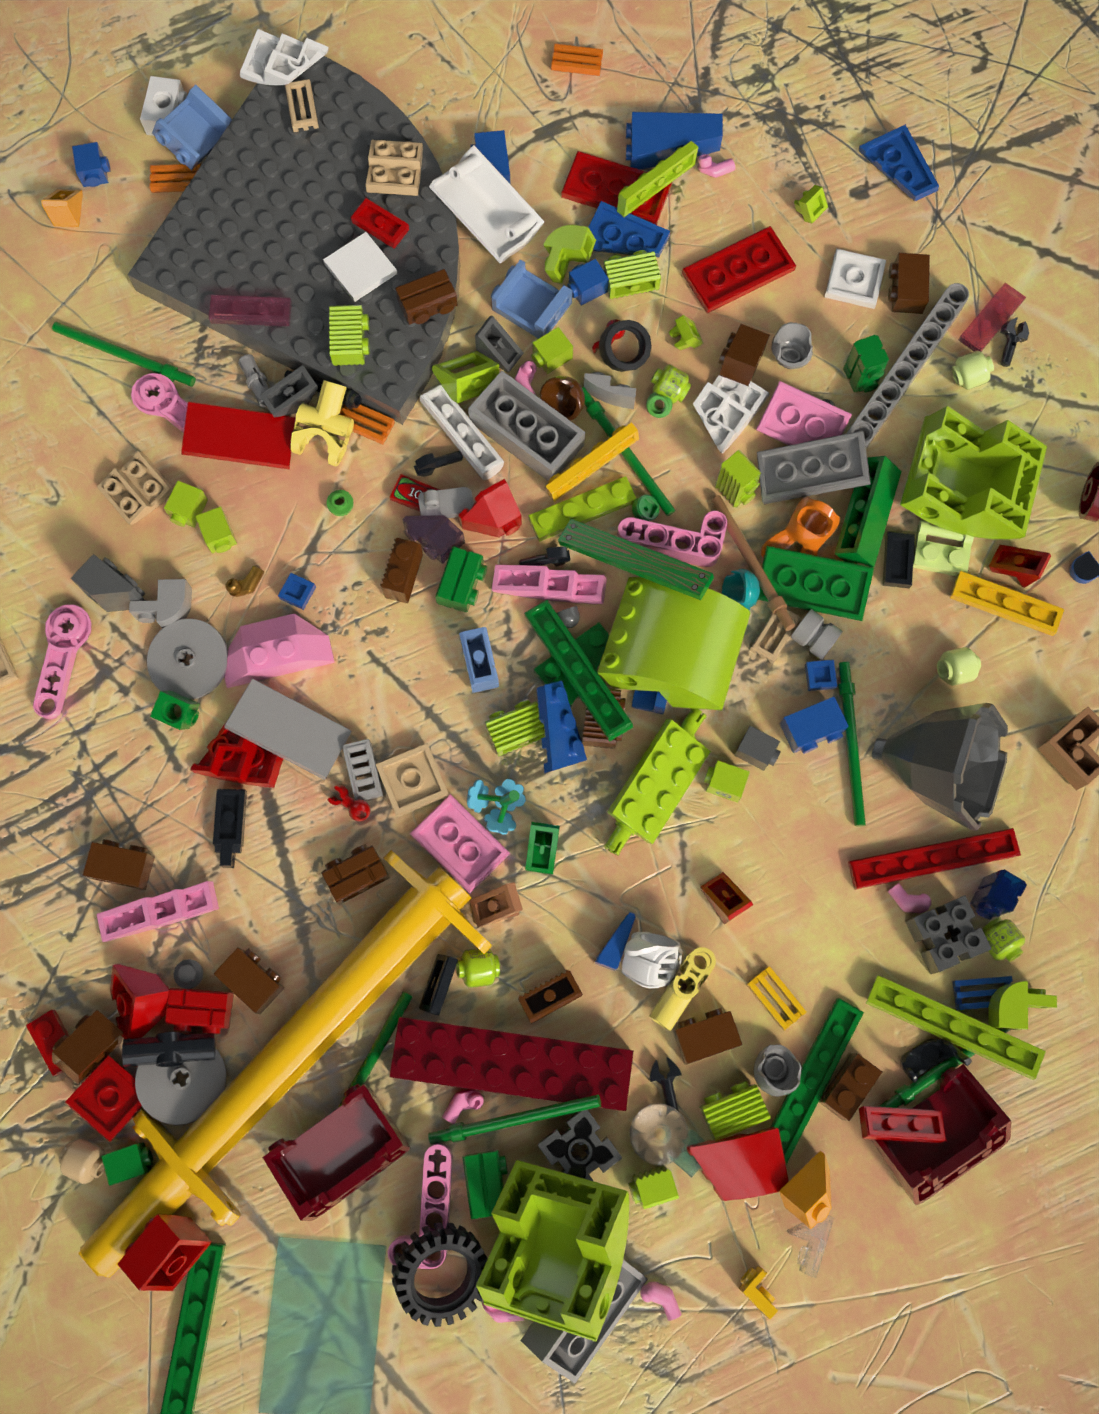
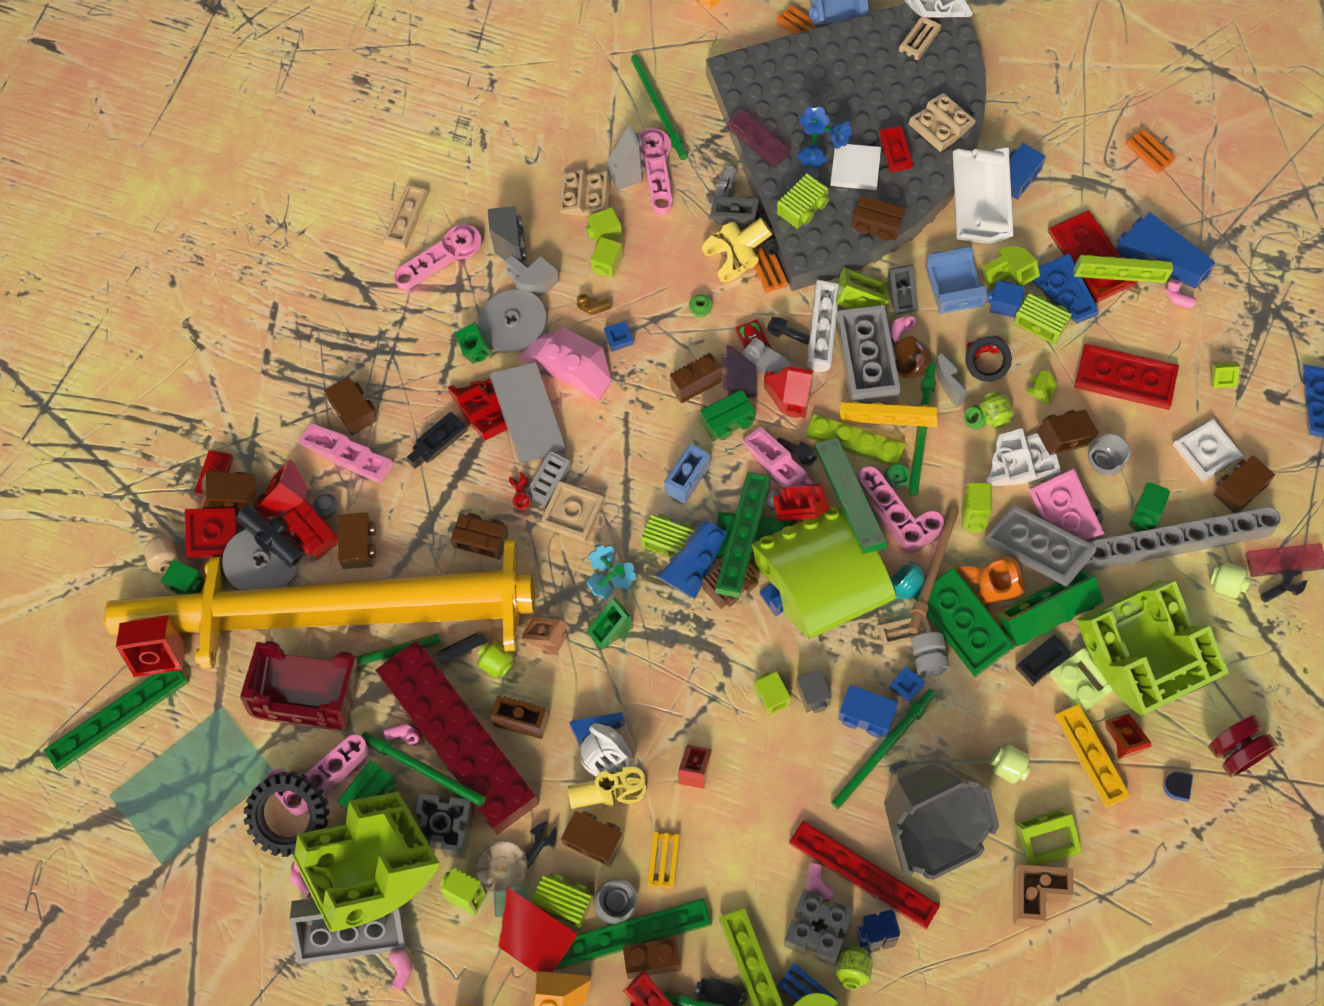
camera: 50 degrees right, 10 degrees down
red tile [181,402,295,470] -> none
bright pink tile [410,794,510,894] -> none
lime brick [531,327,573,374] -> none
lime plate [603,708,711,856] -> none
none -> light grey slope [608,125,644,190]
none -> red hinge [773,484,830,521]
none -> blue plant [797,107,852,167]
none -> lime tile [1014,808,1082,866]

